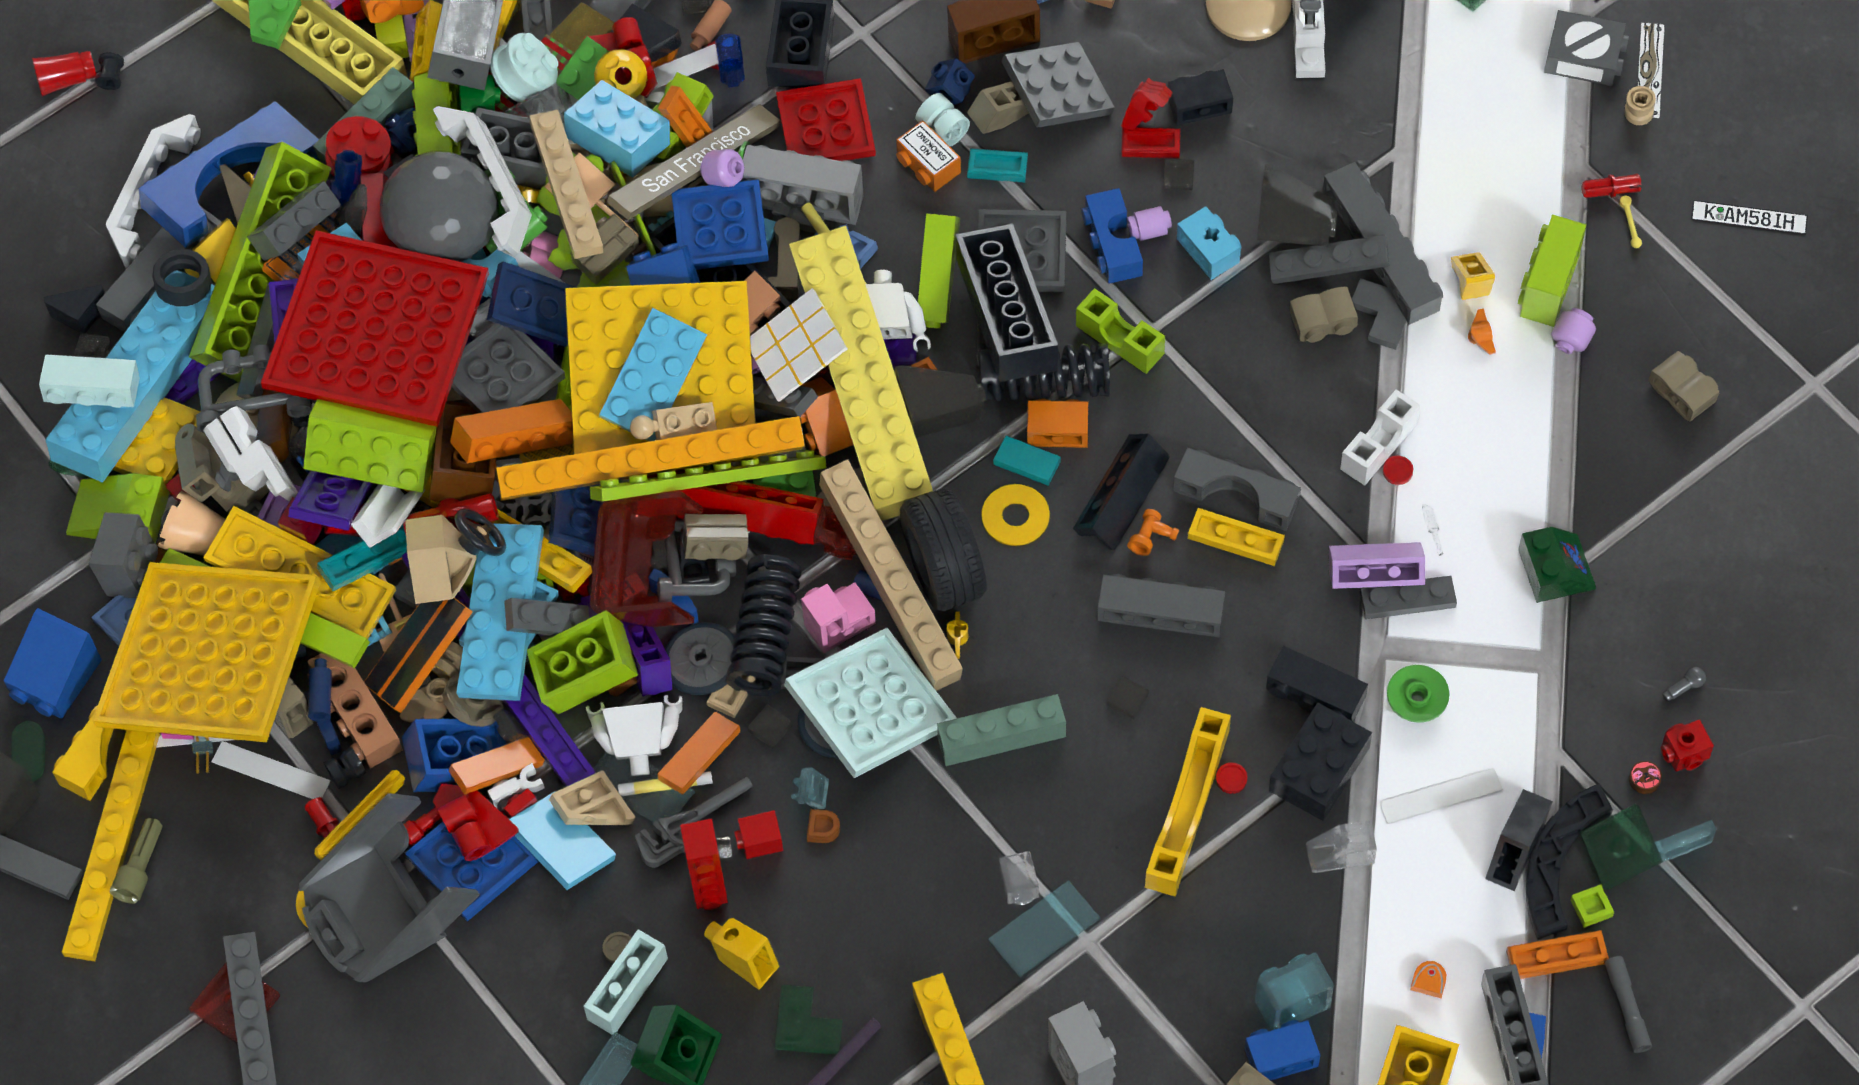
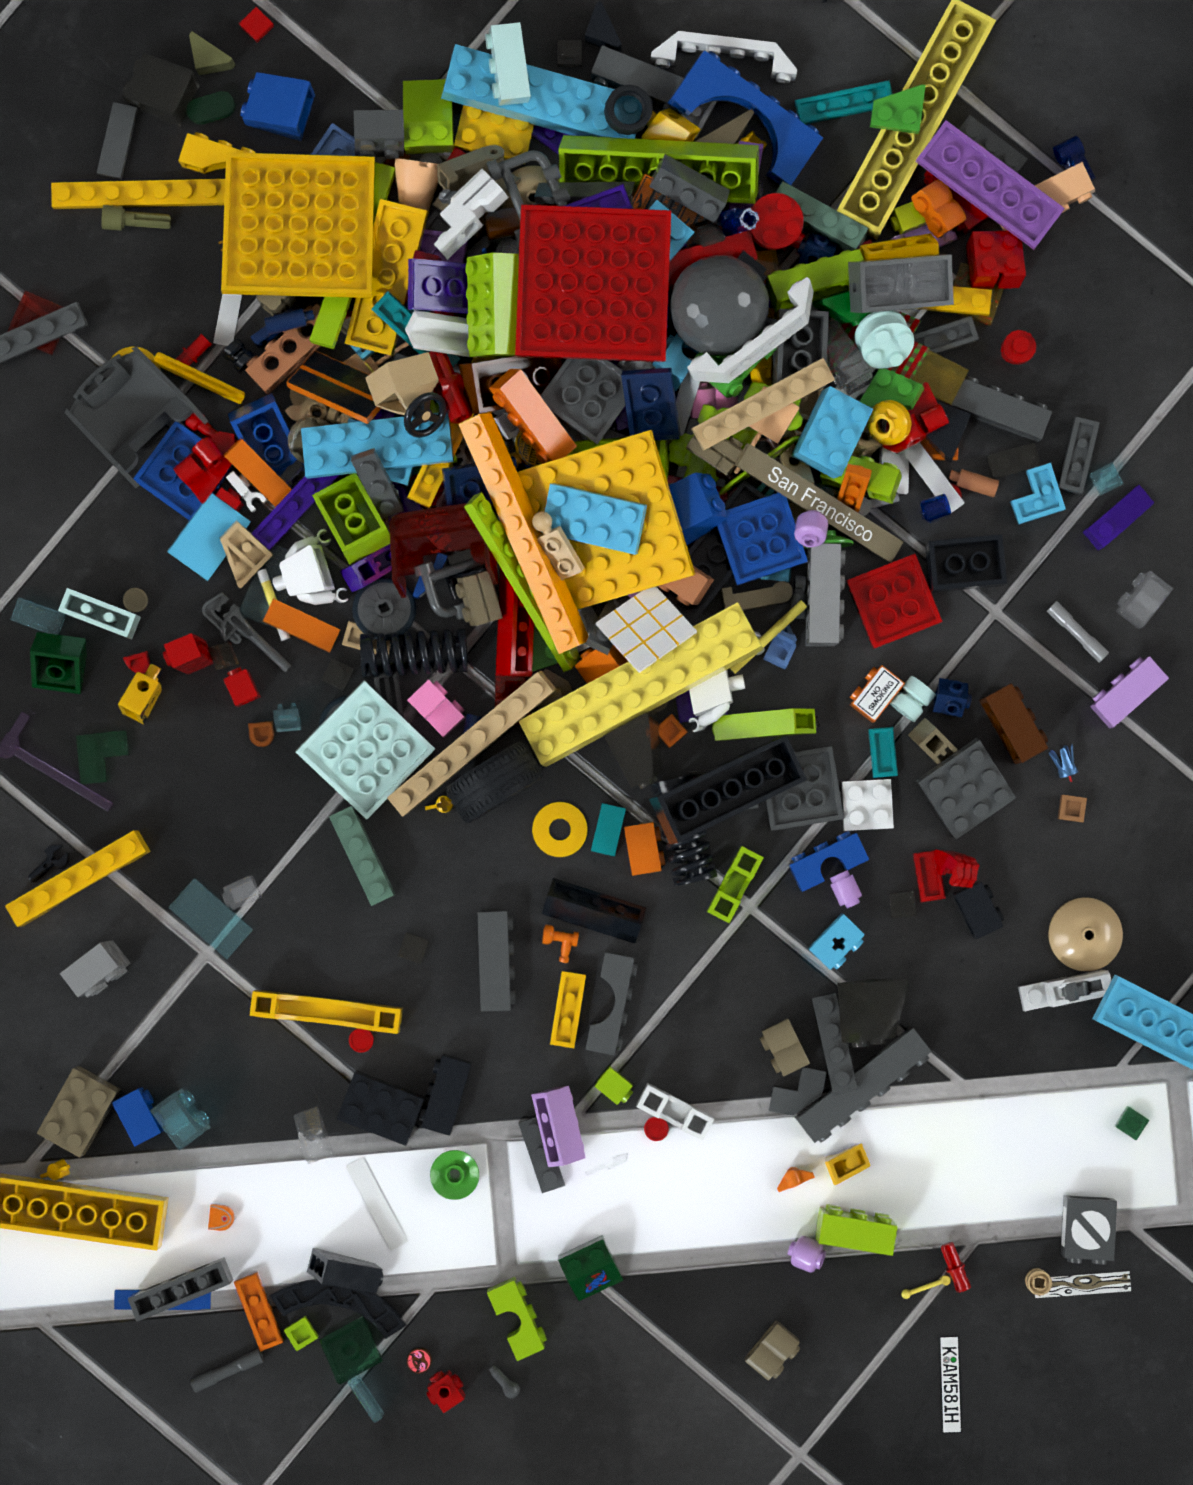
camera: 75 degrees right, 25 degrees up
none -> red tile [123,651,151,675]
none -> lime arch [487,1277,547,1361]
none -> lime brick [594,1065,633,1105]
none -> teal tile [794,80,893,124]
none -> white plate [841,779,894,831]

